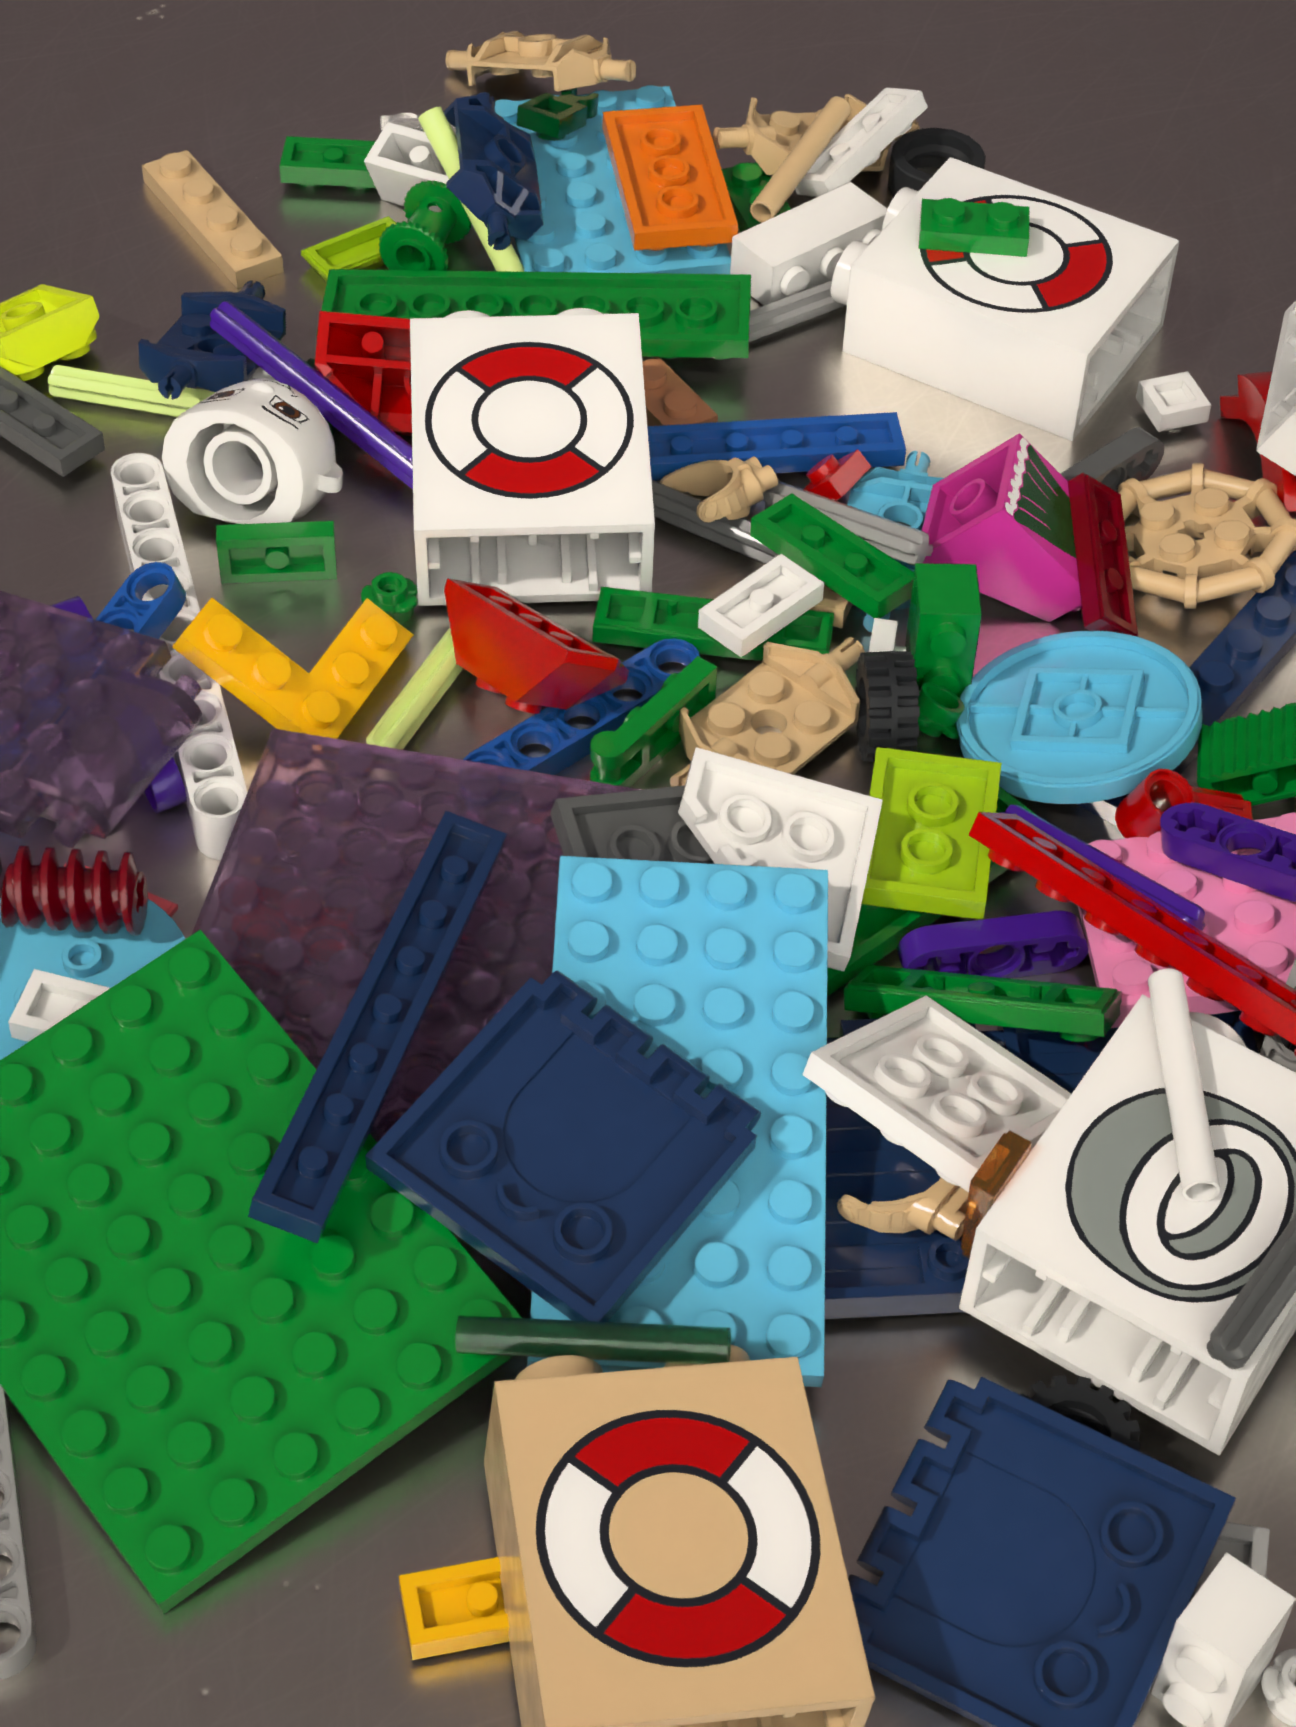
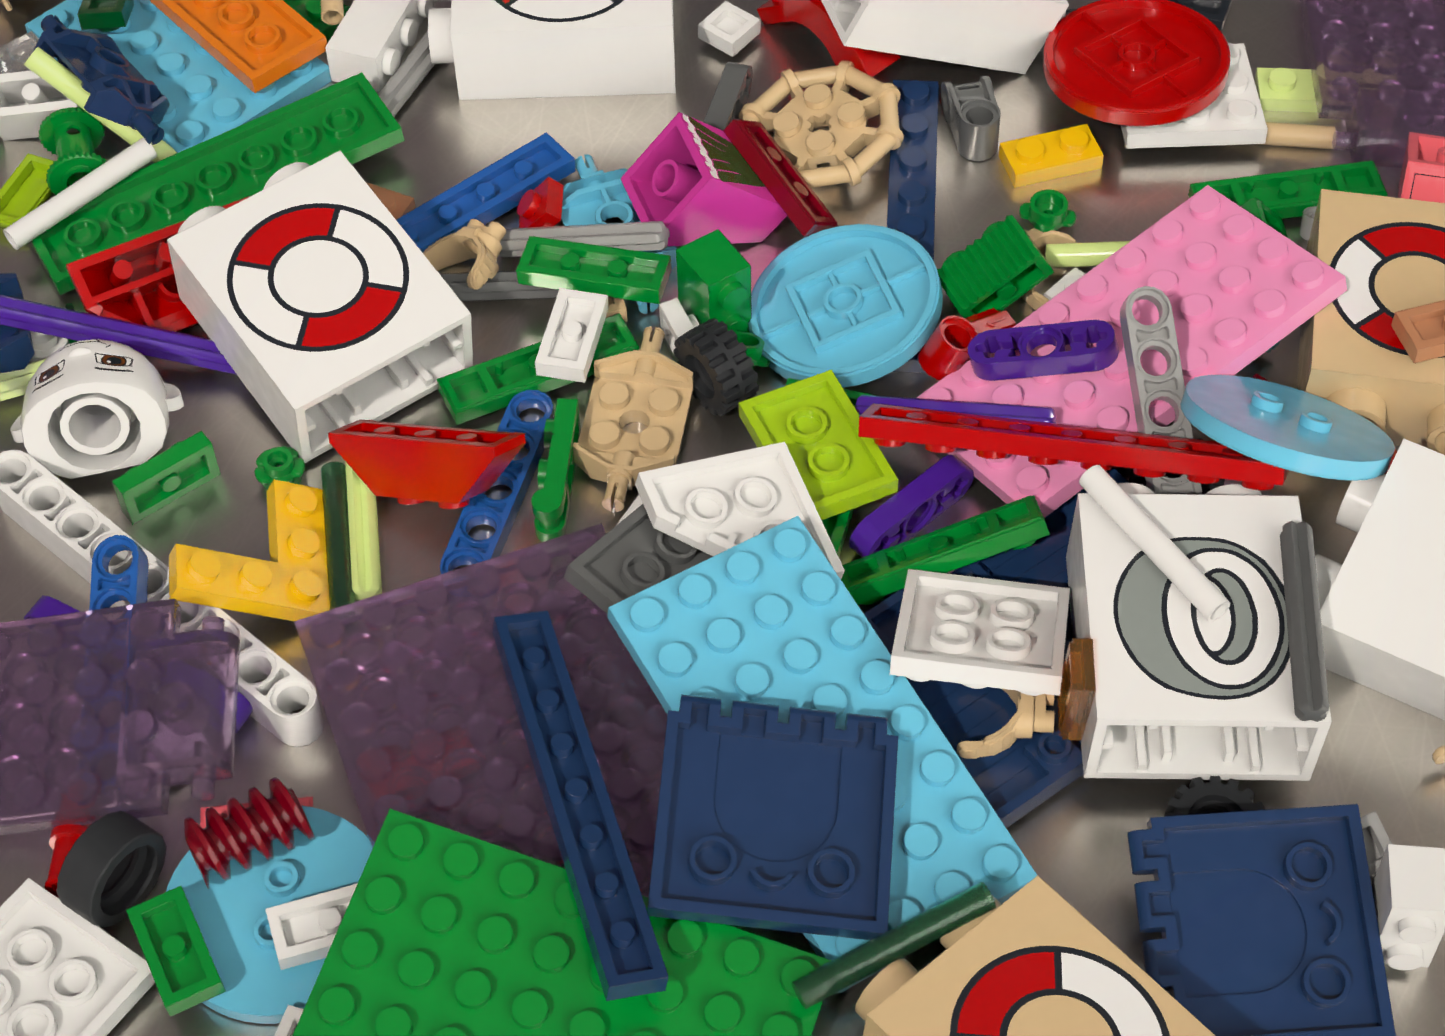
camera: 30 degrees left, 5 degrees up
none -> white piece [3,138,157,250]
none -> clear green piece [321,462,357,627]

